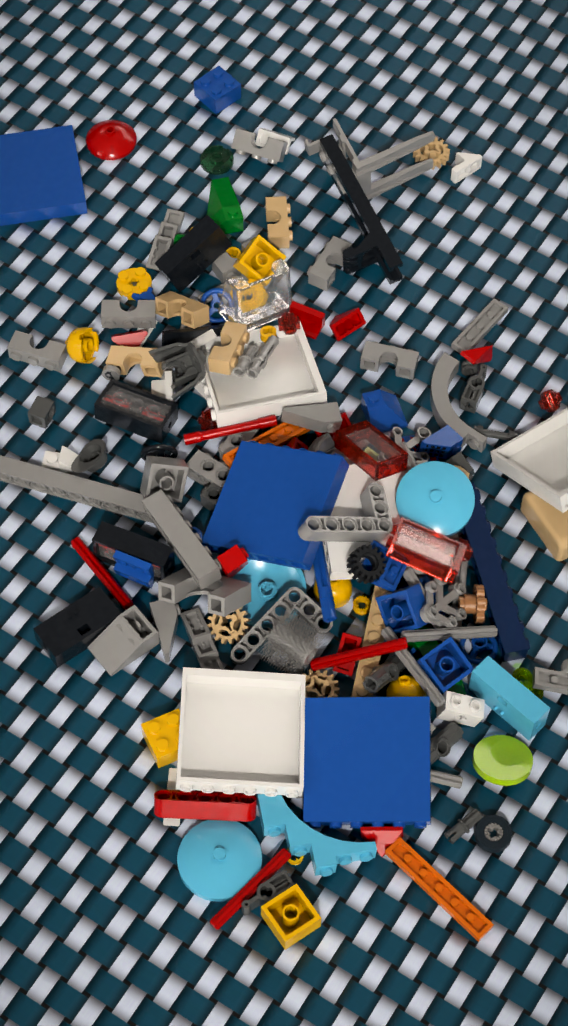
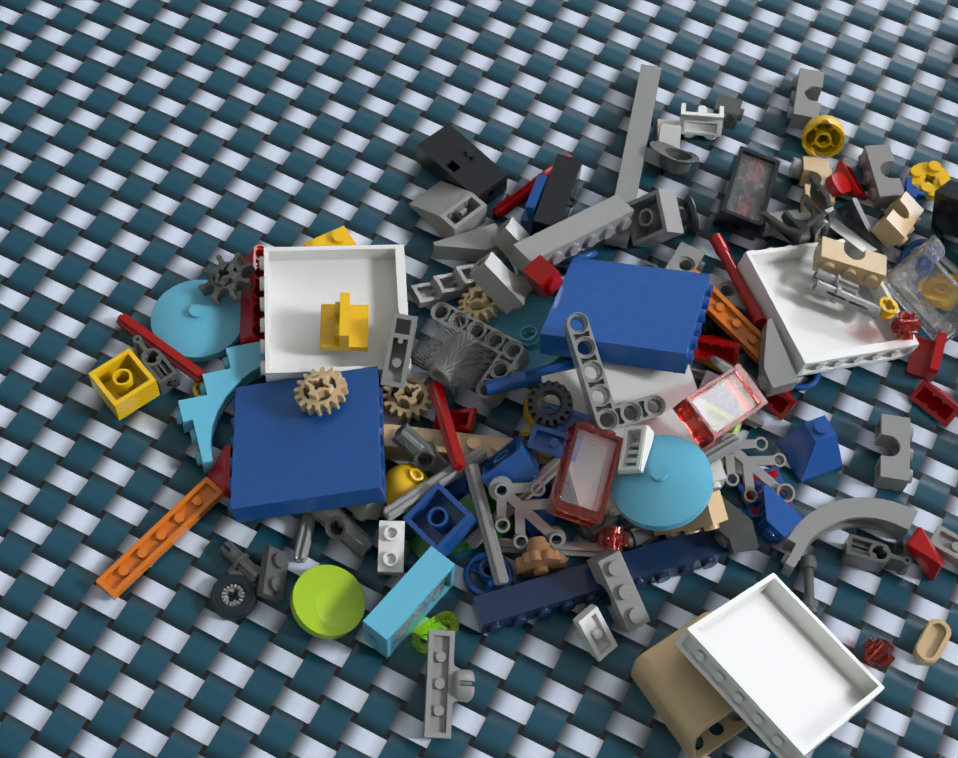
camera: 80 degrees right, 0 degrees up
none -> dark grey gear [199,252,256,306]
none -> dark grey plate [257,545,289,603]
none -> tan gear [294,366,349,417]
none -> yellow bracket [320,293,369,352]
none -> light grey slope [380,312,418,389]
none -> white slope [573,604,618,662]
none -> light grey arch [587,549,651,633]
none -> white slope [617,425,654,474]
none -> white window [679,103,724,140]
none -> red tile [825,172,851,197]
none -> tan tile [912,619,951,666]

